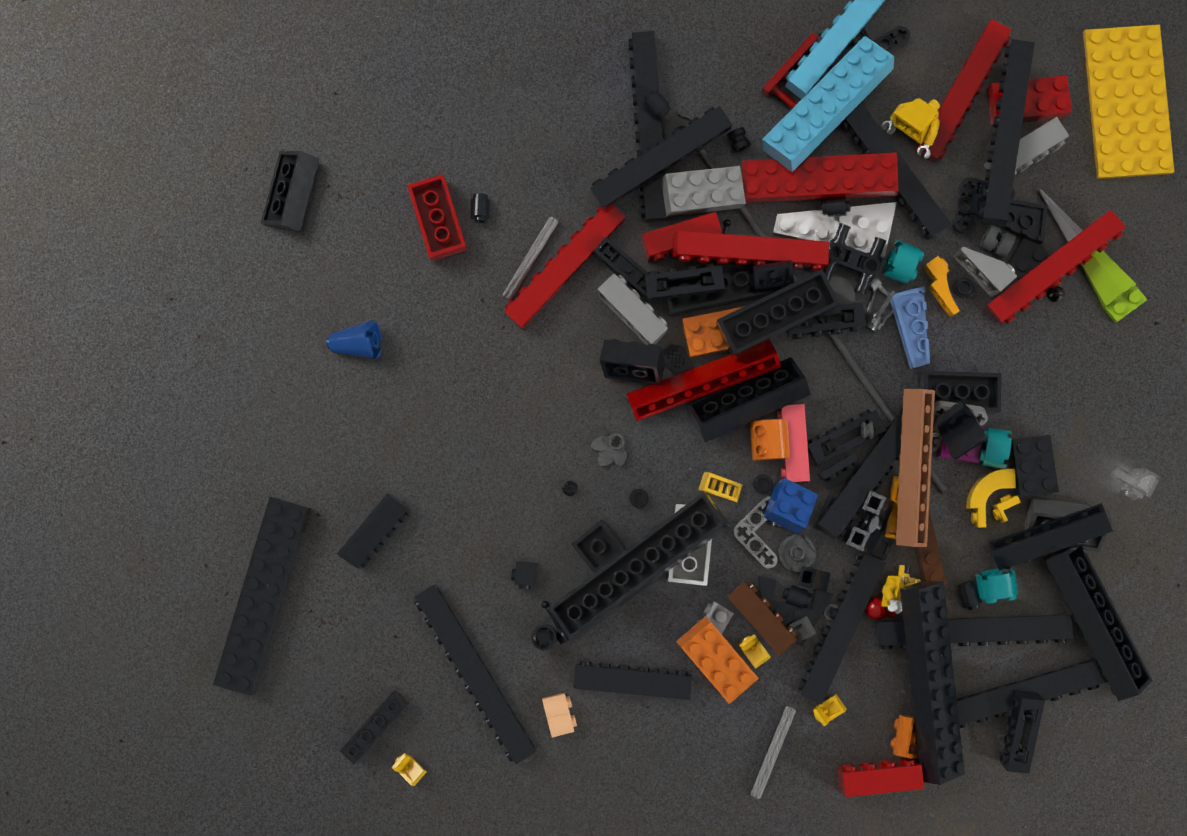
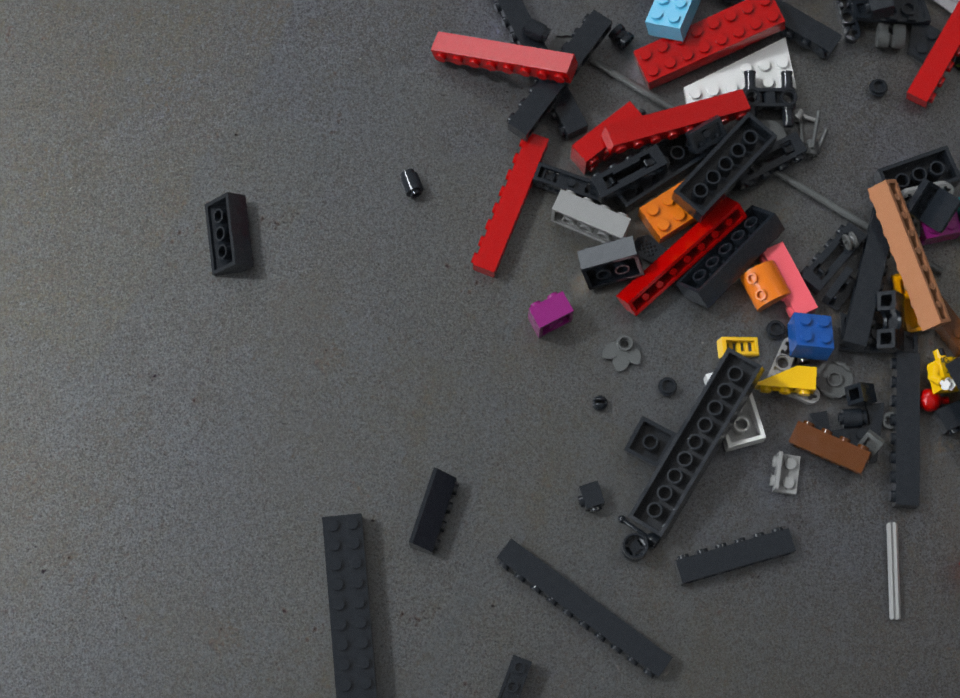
camera: 20 degrees left, 10 degrees down
blue cone [326,320,382,359] -> none
red brick [407,174,467,261] -> none
light grey axle [503,217,558,300] -> none
light nougat brick [542,692,577,738] -> none
light grey brick [661,166,746,216] -> none
orange brick [676,616,759,704] -> none
yellow bracket [739,634,771,669] -> none
yellow bracket [813,693,847,726] -> none
black brick [822,197,851,217] -> none
teal brick [883,240,924,284] -> none
medium blue wing [890,286,930,369] -> none
light orange slope [922,256,960,317] -> none
light grey slope [953,247,1017,297] -> none
none -> brick [431,31,578,83]
none -> magenta brick [528,291,574,338]
none -> yellow slope [755,366,817,396]

